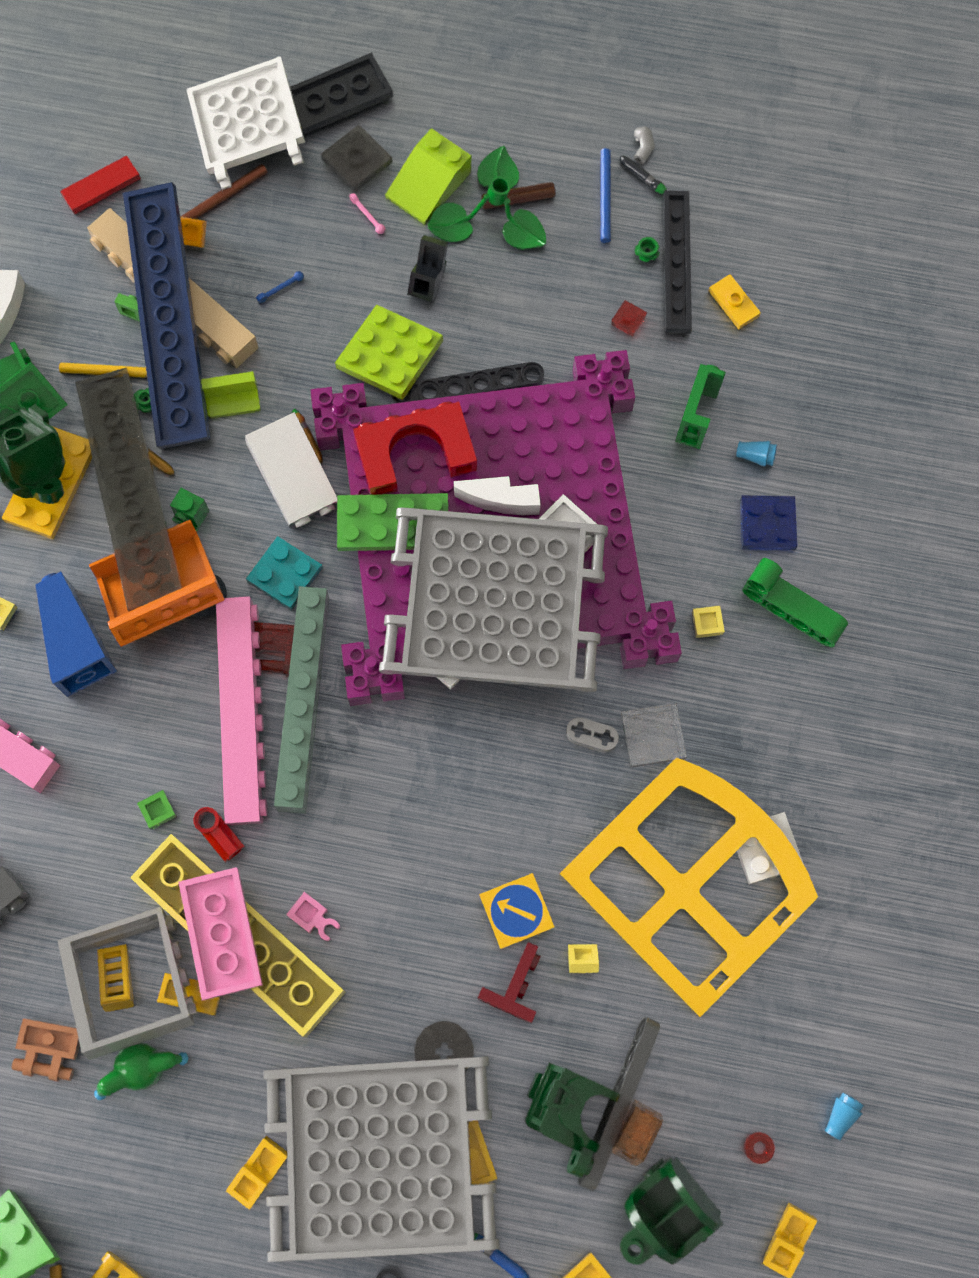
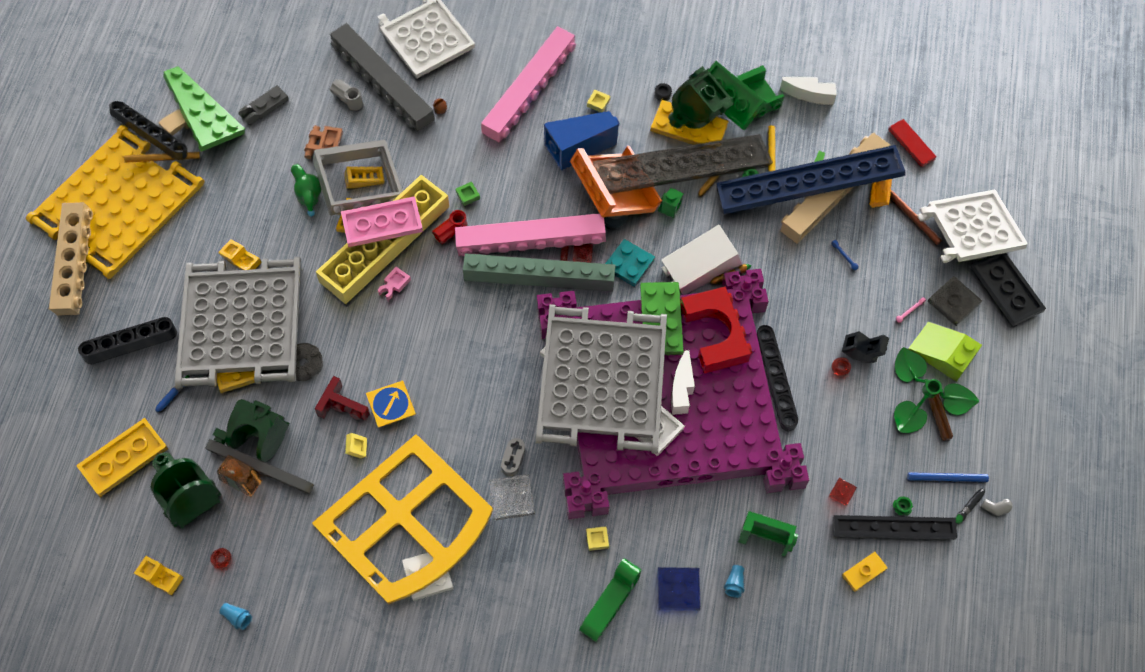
camera: 90 degrees right, 10 degrees down
lime panel [201,371,261,419] -> none
lime plate [335,304,444,400] -> none
none -> clear red plate [831,357,851,376]

